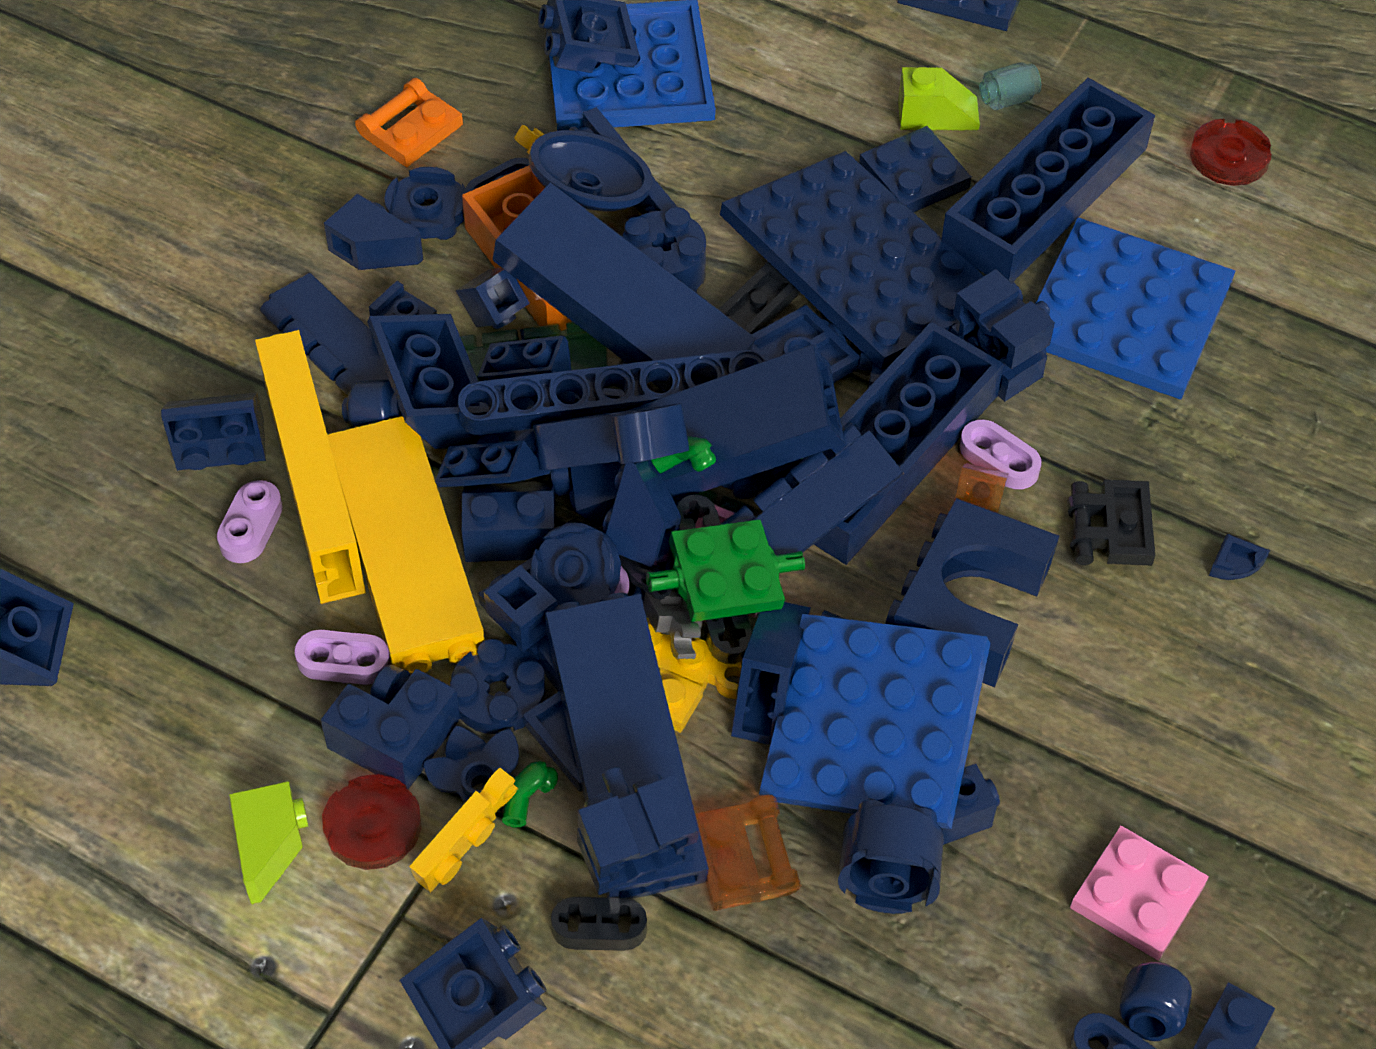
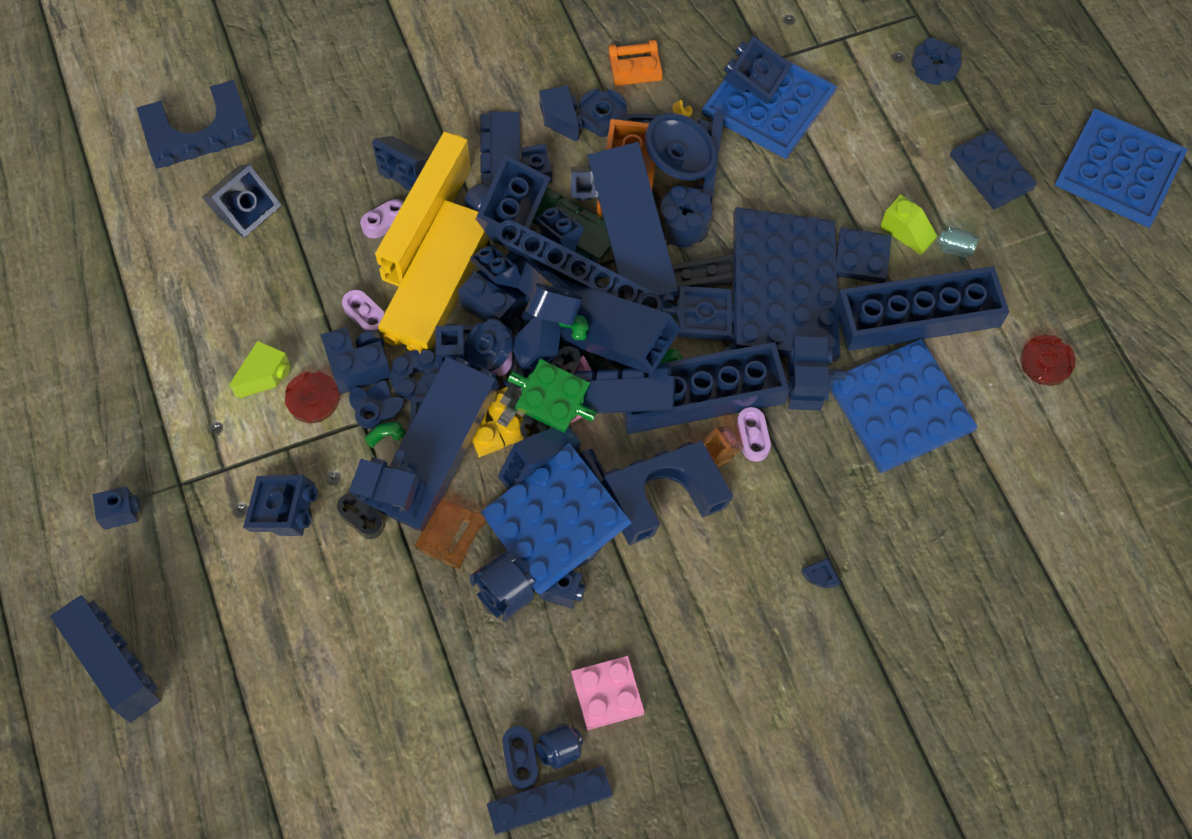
camera: 40 degrees right, 10 degrees up
yellow plate [409,768,518,893] -> none
black plate [1067,479,1156,566] -> none

